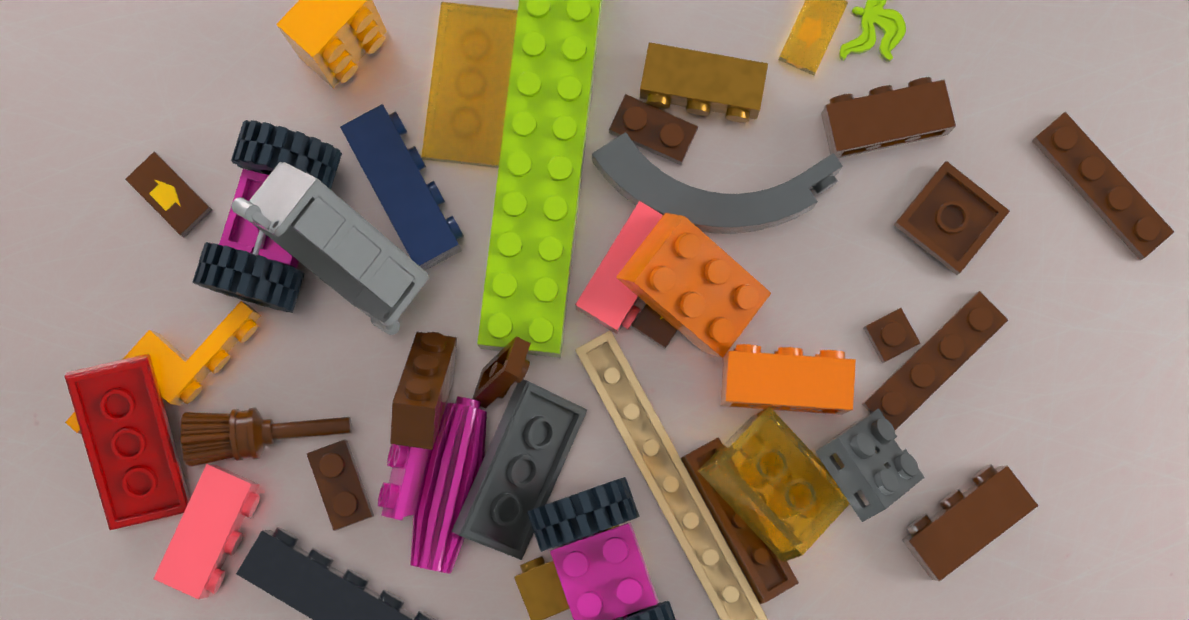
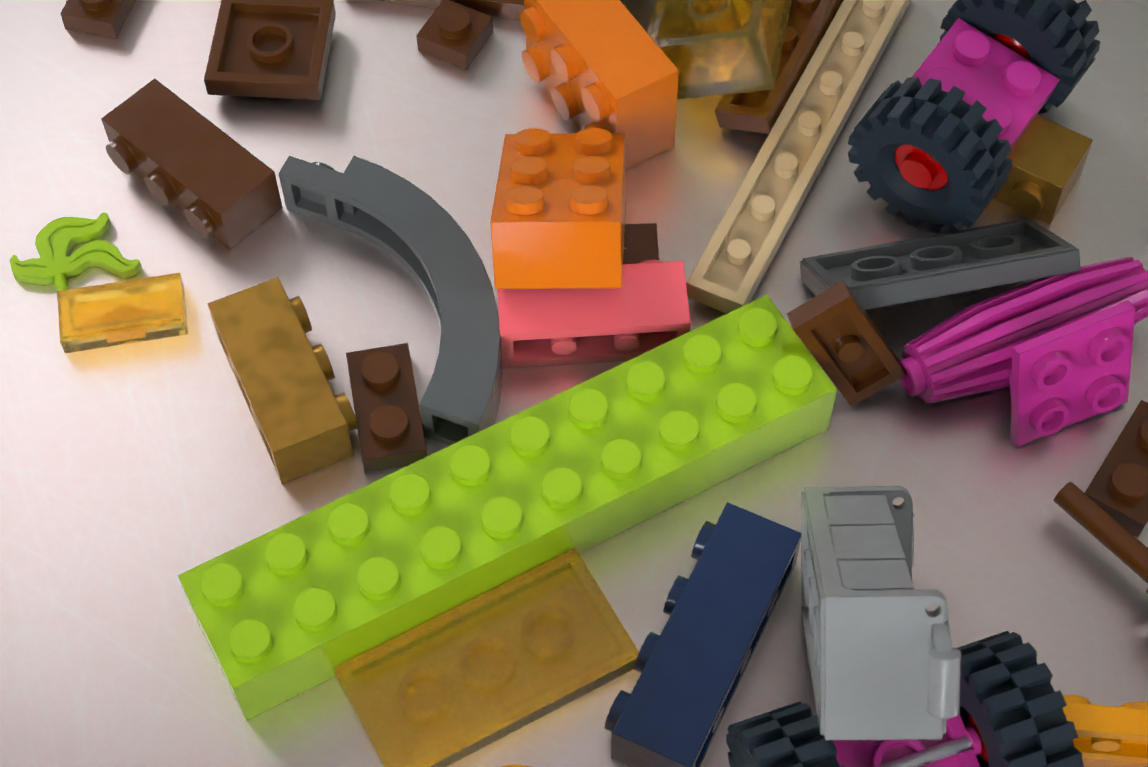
camera: 130 degrees left, 25 degrees down
reddish brown brick [390,332,457,450] -> none

